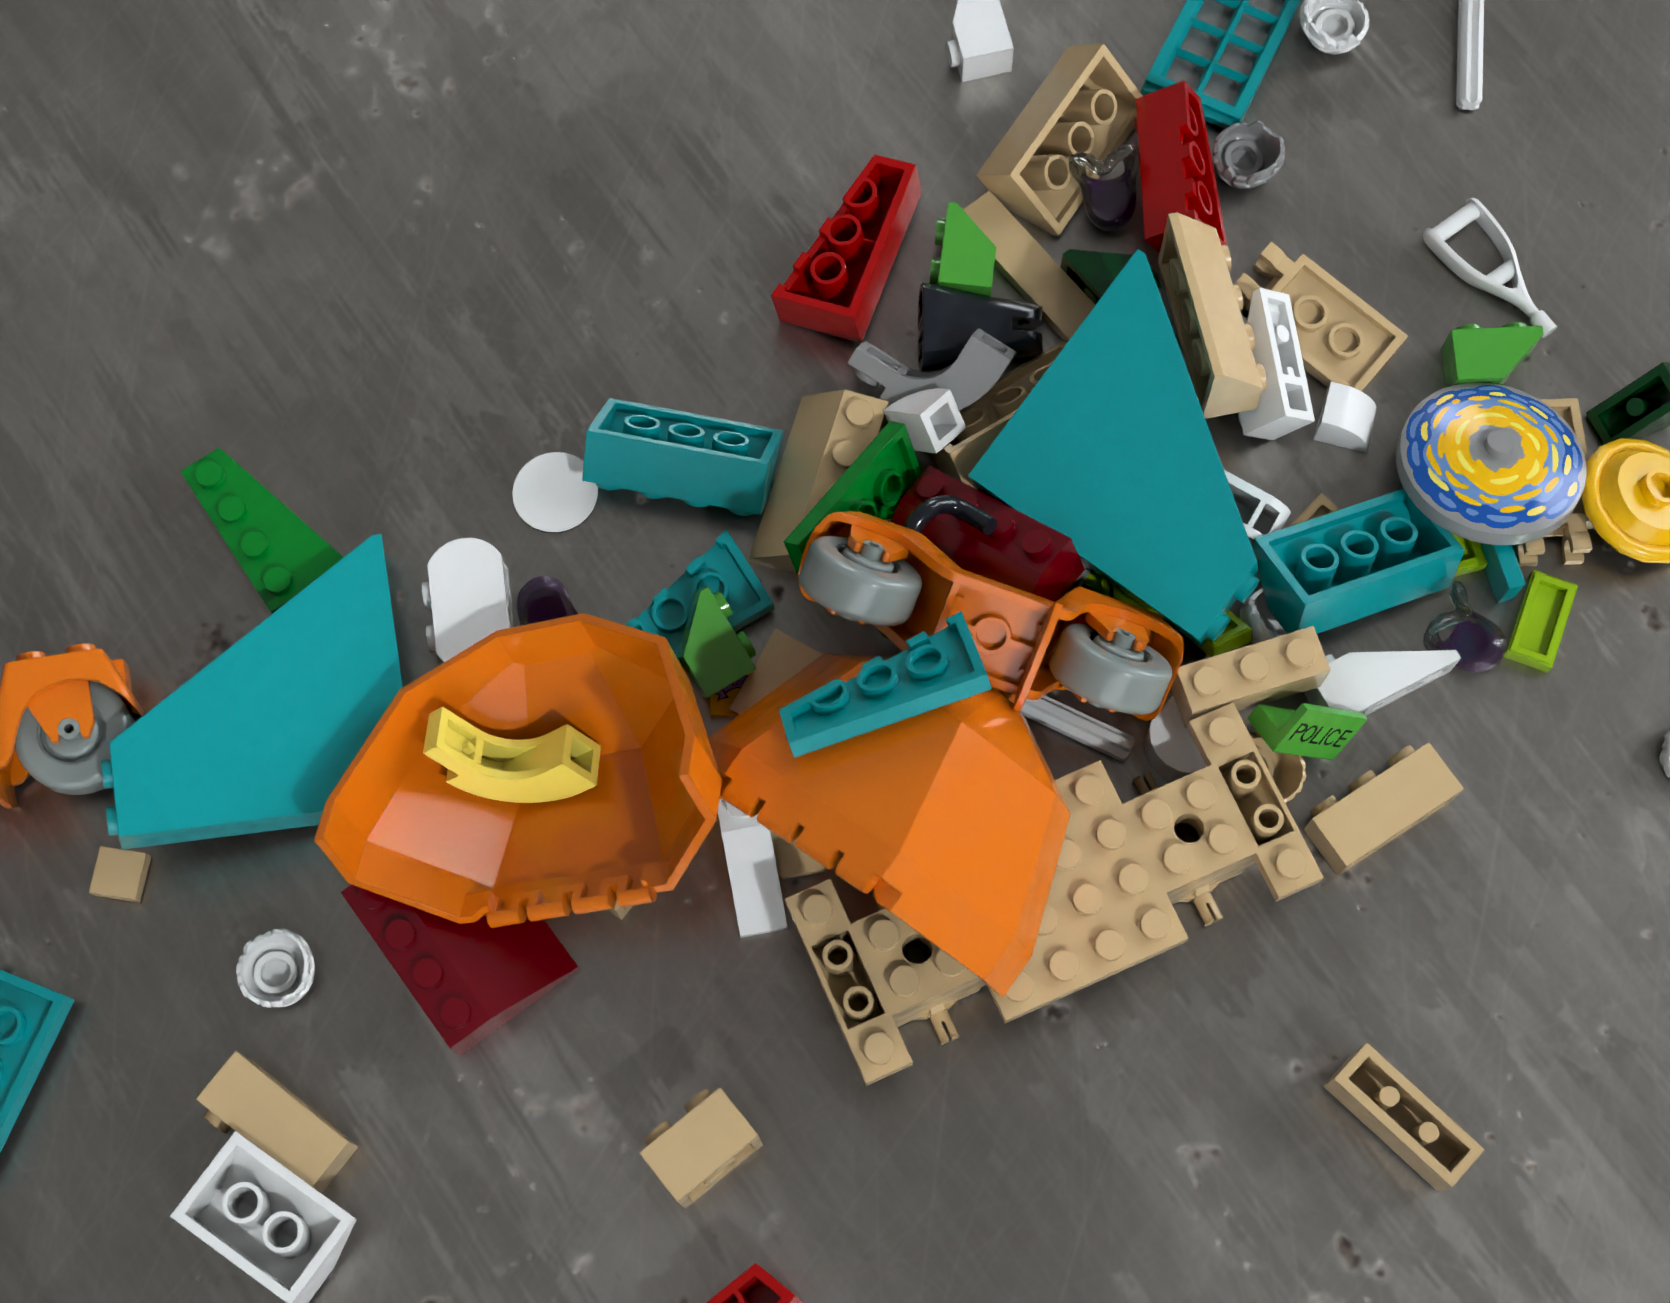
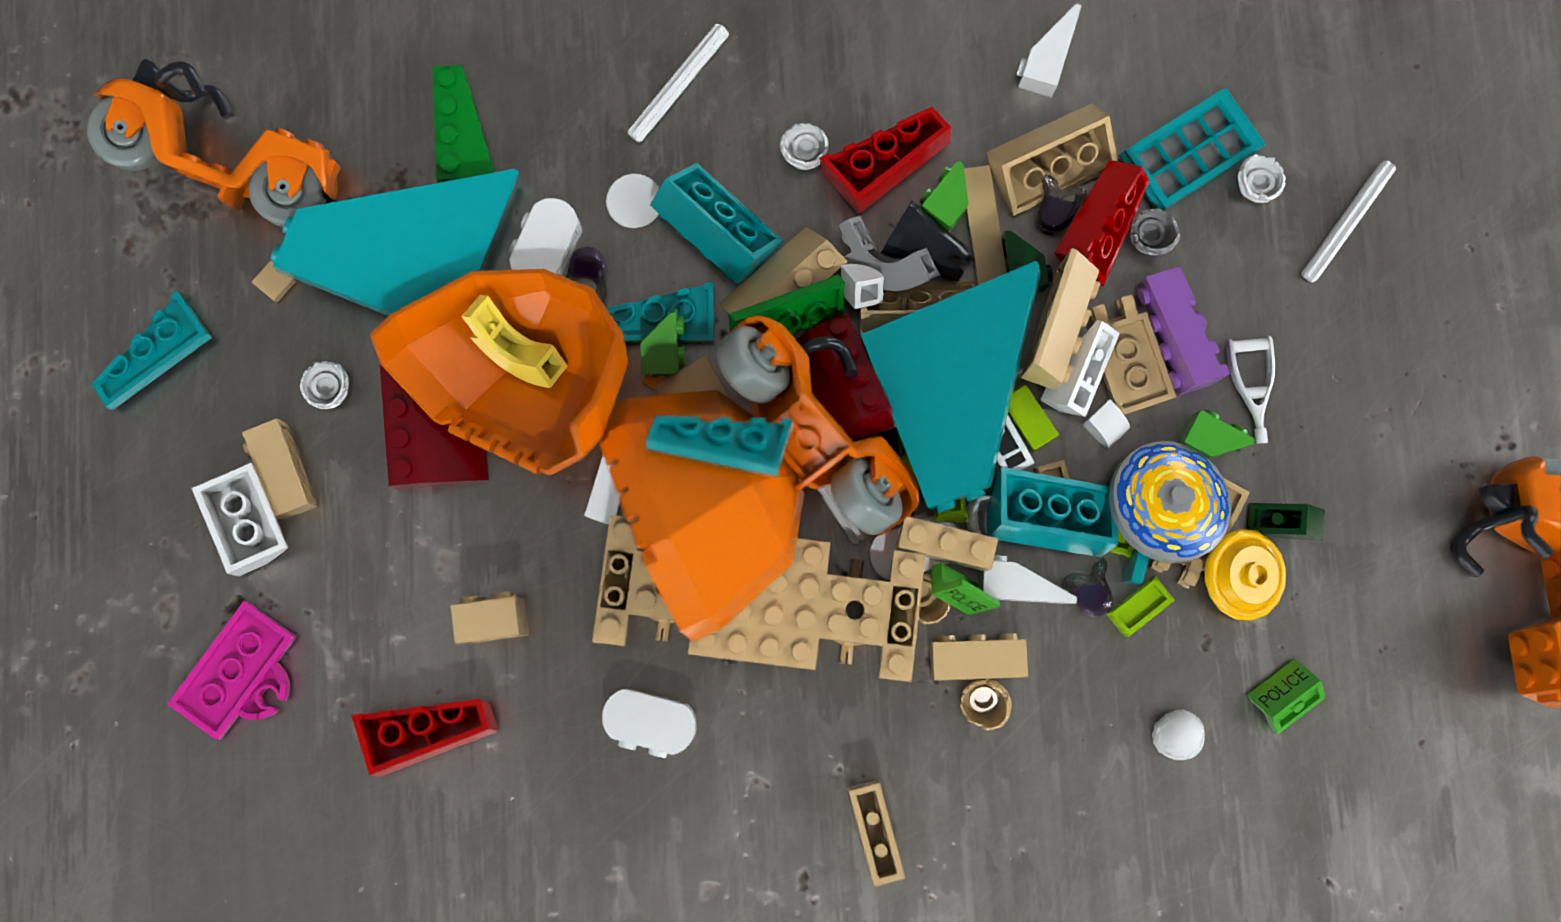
camera: 25 degrees right, 10 degrees up
none -> white brick [602,688,697,758]
none -> white axle [628,24,729,143]
none -> white hair [780,123,828,170]
none -> tan hair [960,679,1011,731]
none -> lime tile [1008,385,1059,452]
none -> medium lavender wedge [1137,266,1231,396]

